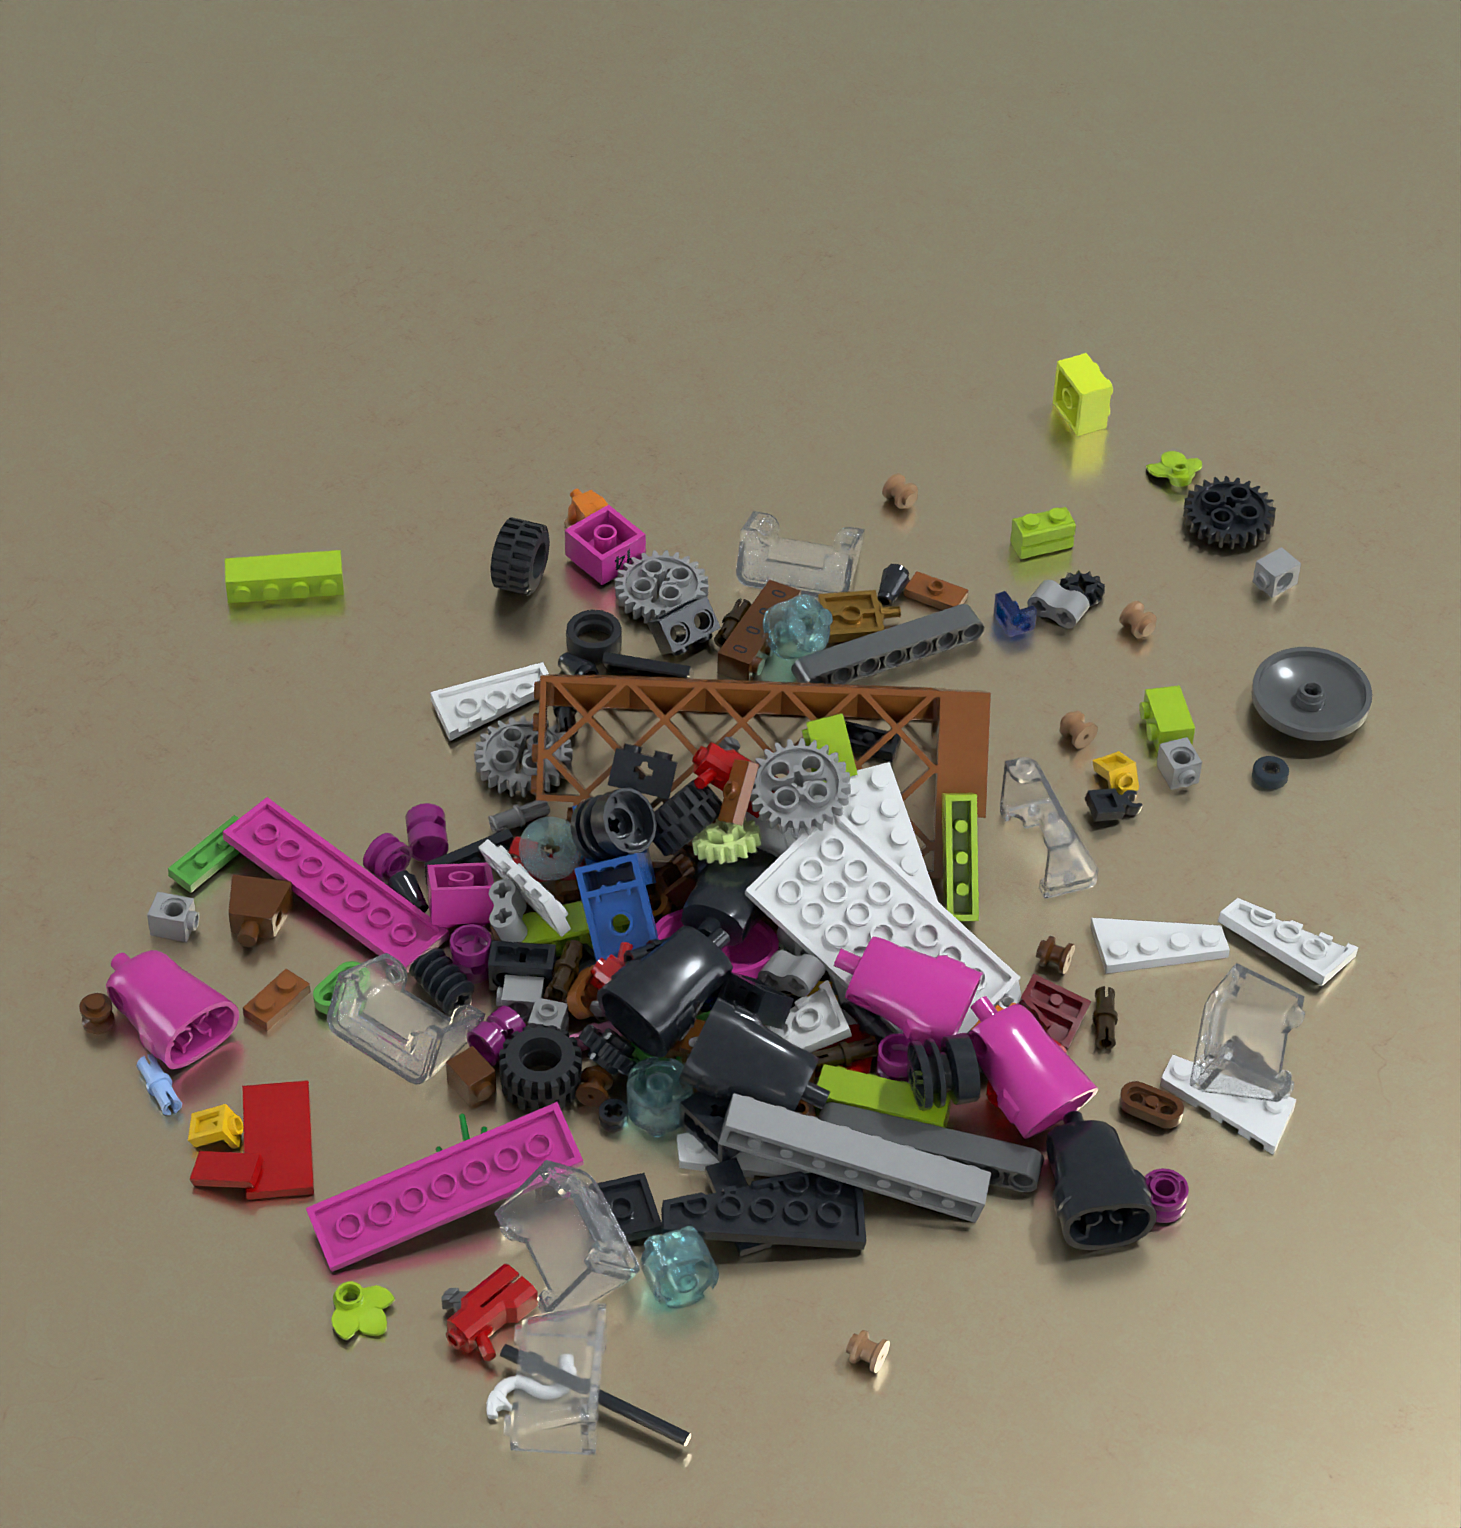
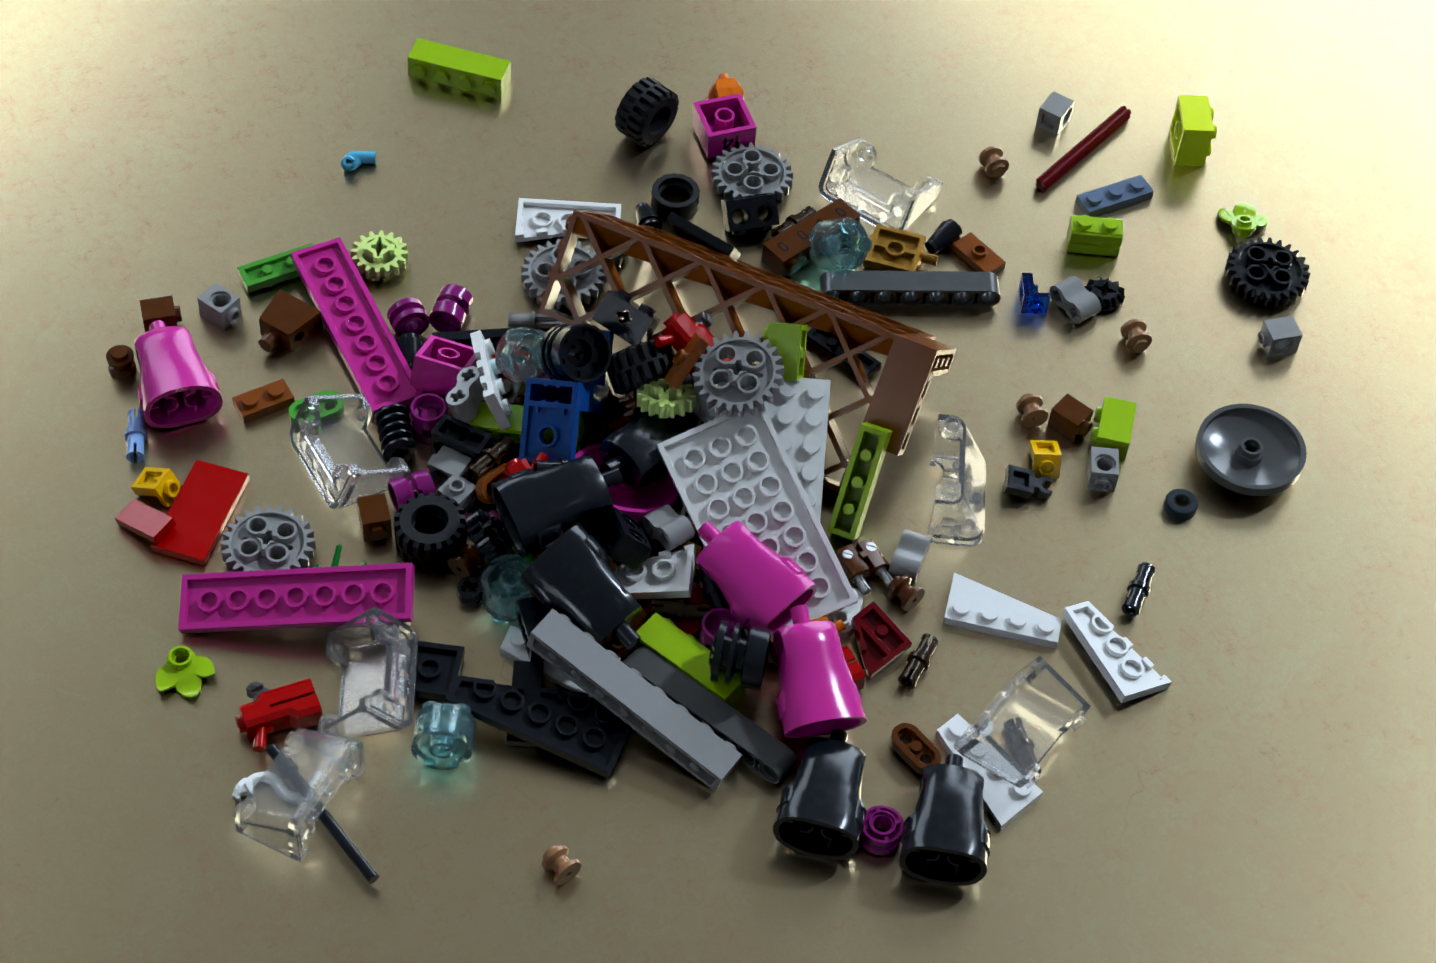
camera: 20 degrees right, 5 degrees up
none -> reddish brown brick [140,295,182,332]
none -> light grey gear [220,504,316,572]
none -> medium azure arm [341,151,376,172]
none -> yellowish green gear [351,230,408,281]
none -> reddish brown piece [835,539,893,596]
none -> light grey axle [888,529,932,583]
none -> black torso [899,754,991,886]
none -> dark red axle [1035,106,1131,191]
none -> light grey brick [1036,91,1075,135]
none -> reddish brown brick [1047,393,1094,443]
none -> sand blue plate [1075,175,1154,217]
none -> black pin [1122,562,1156,616]

